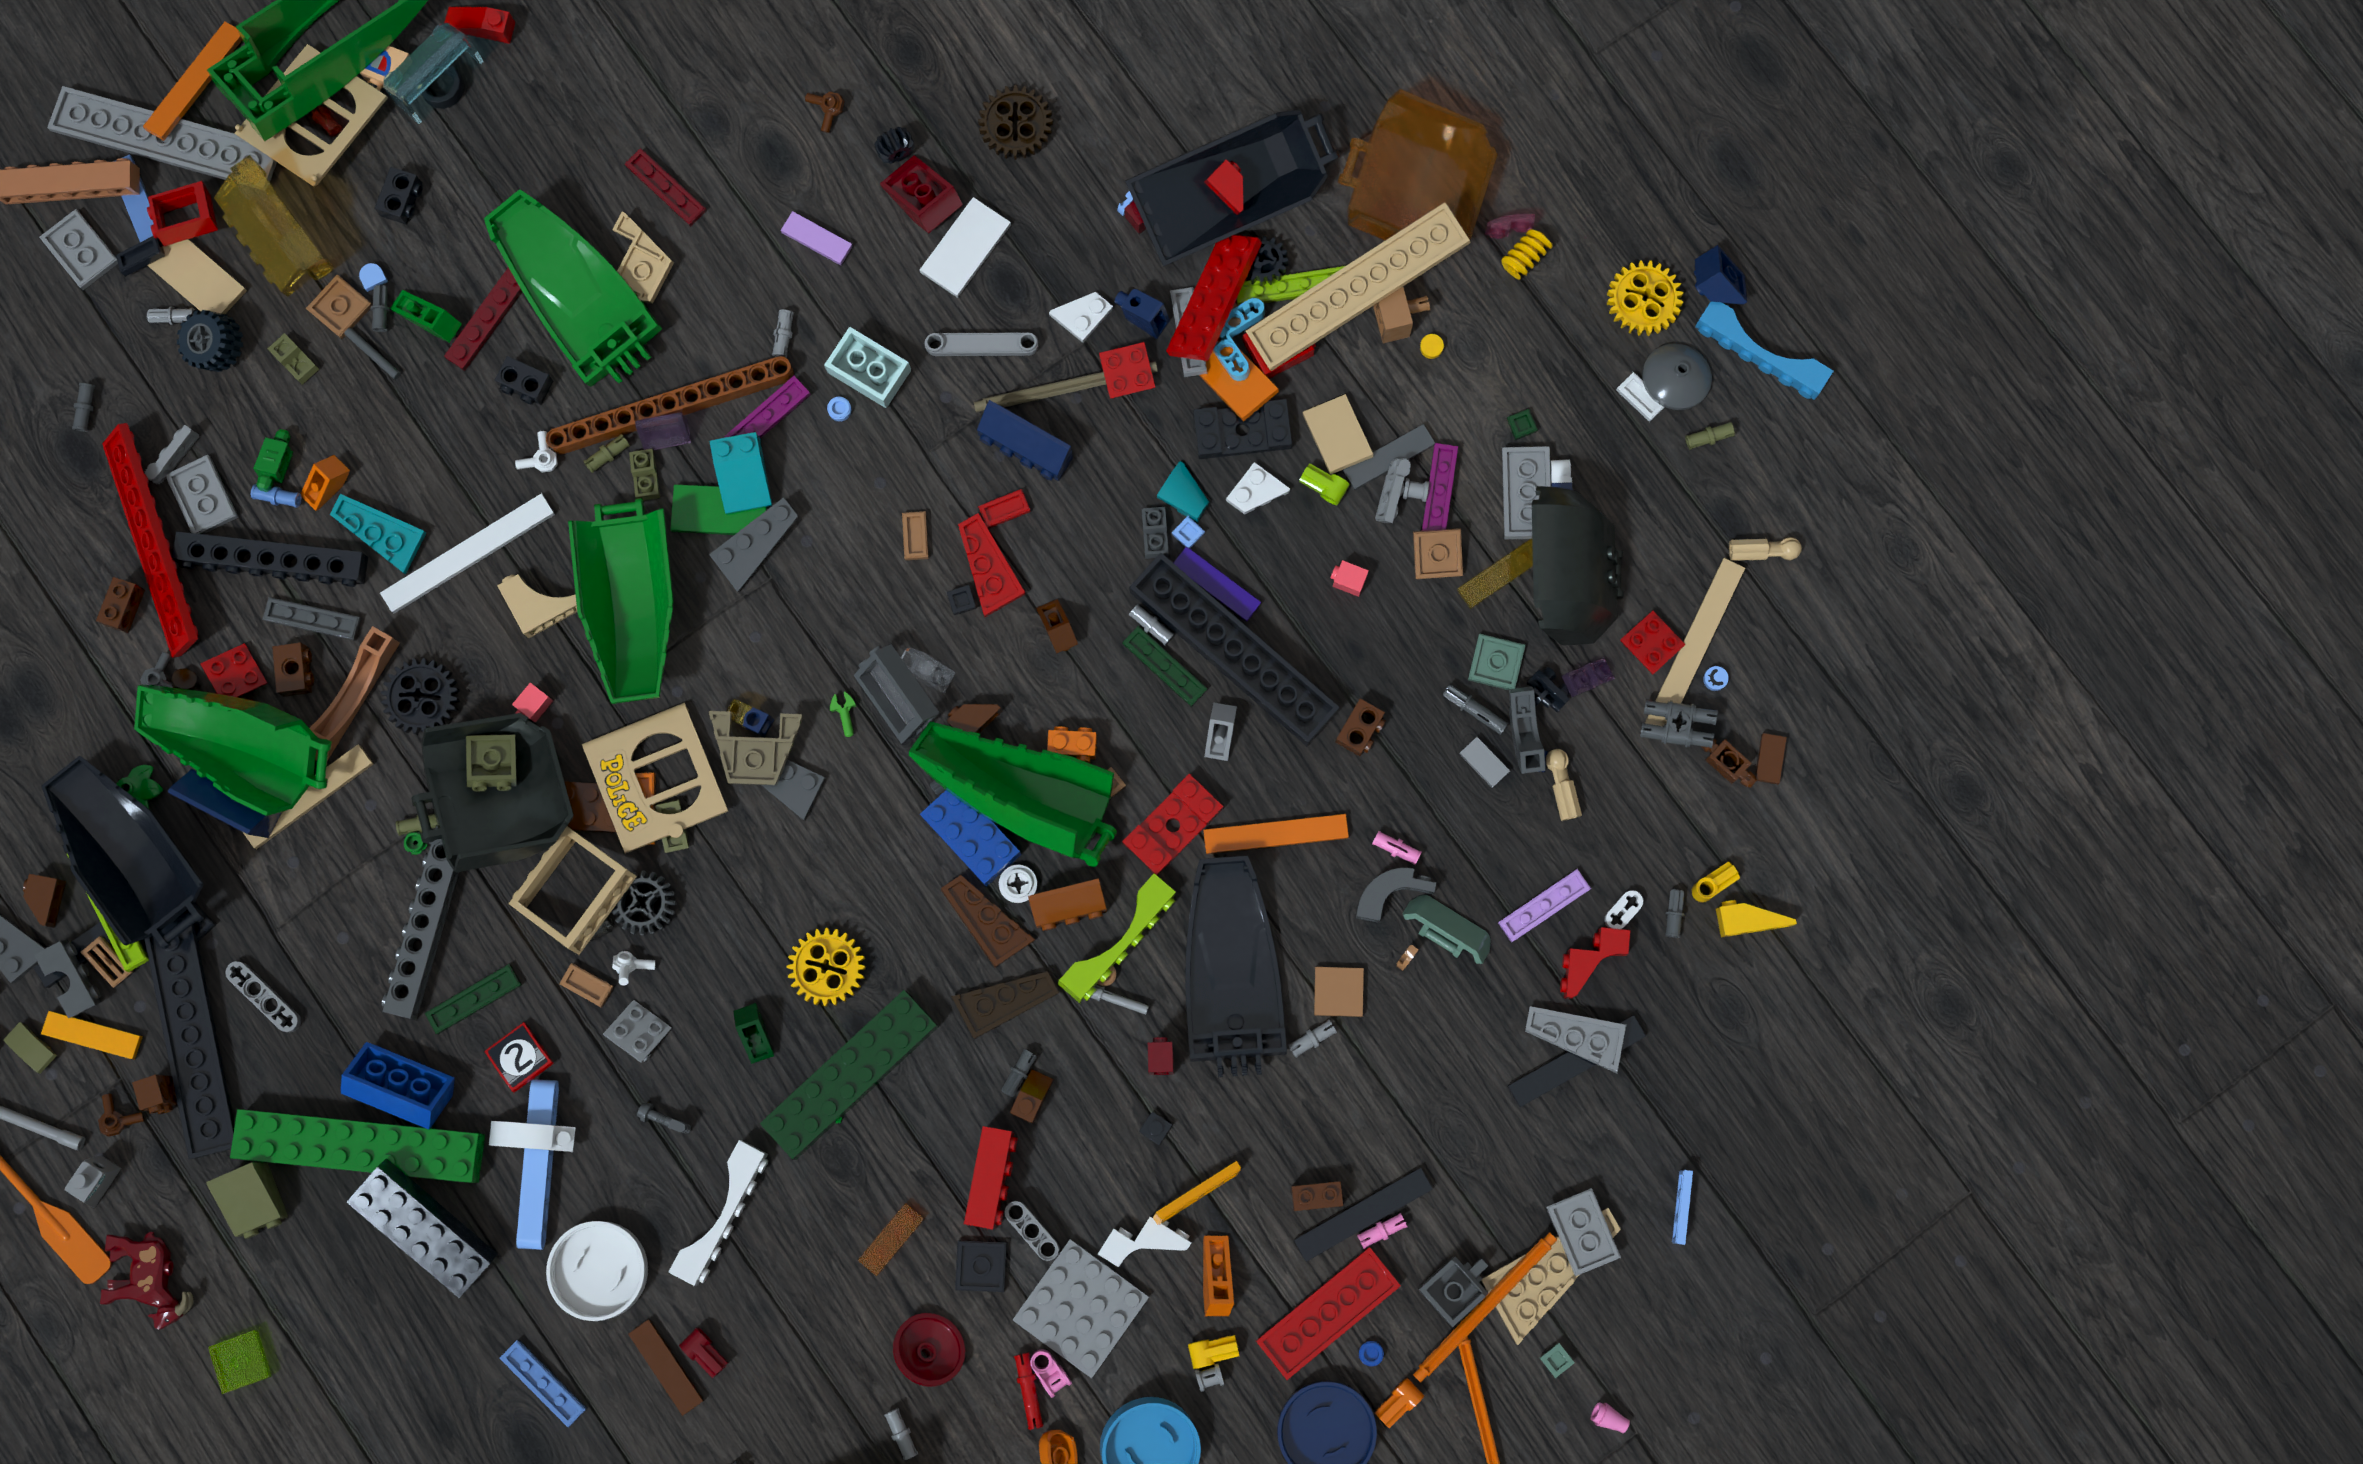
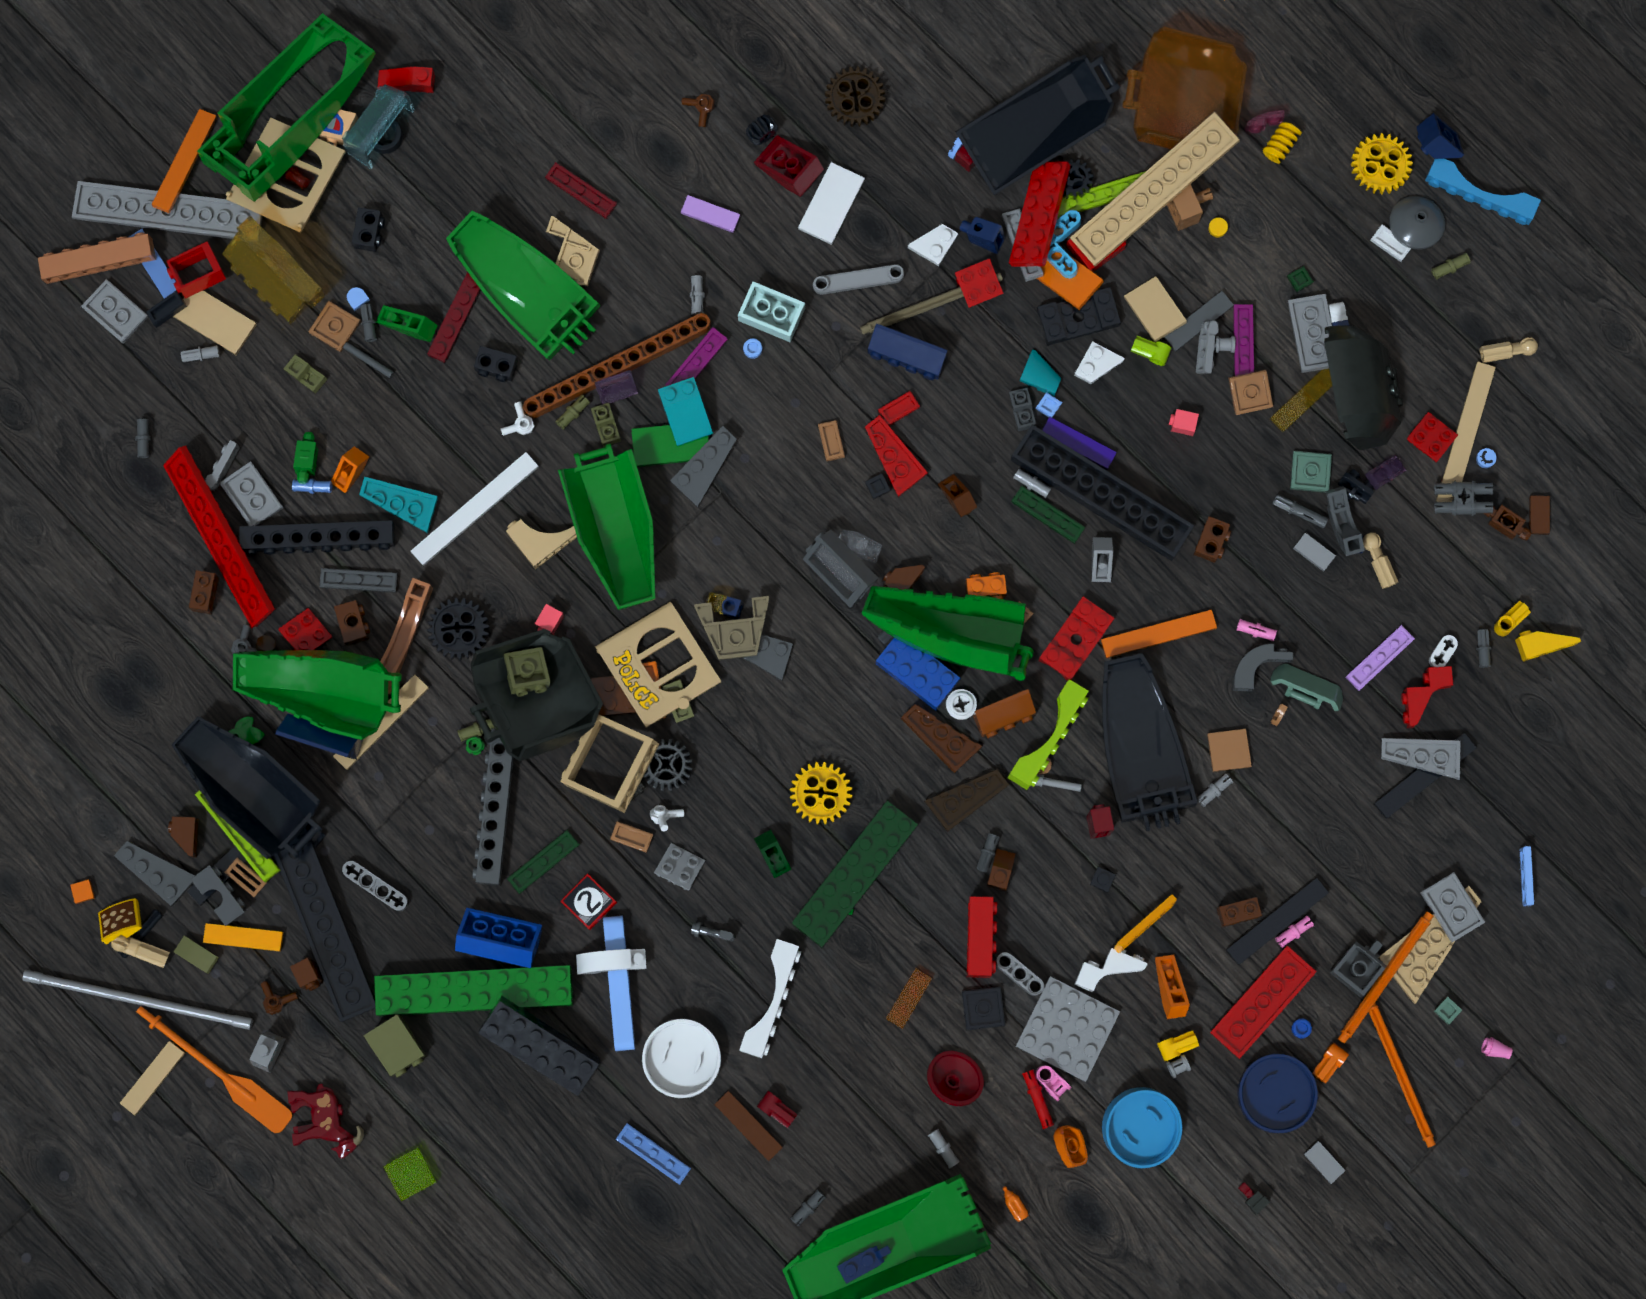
camera: 10 degrees left, 0 degrees up
black wheel [177,310,243,372] -> none
bright green bar [830,692,857,737] -> none
red slope [1204,160,1243,215] -> none

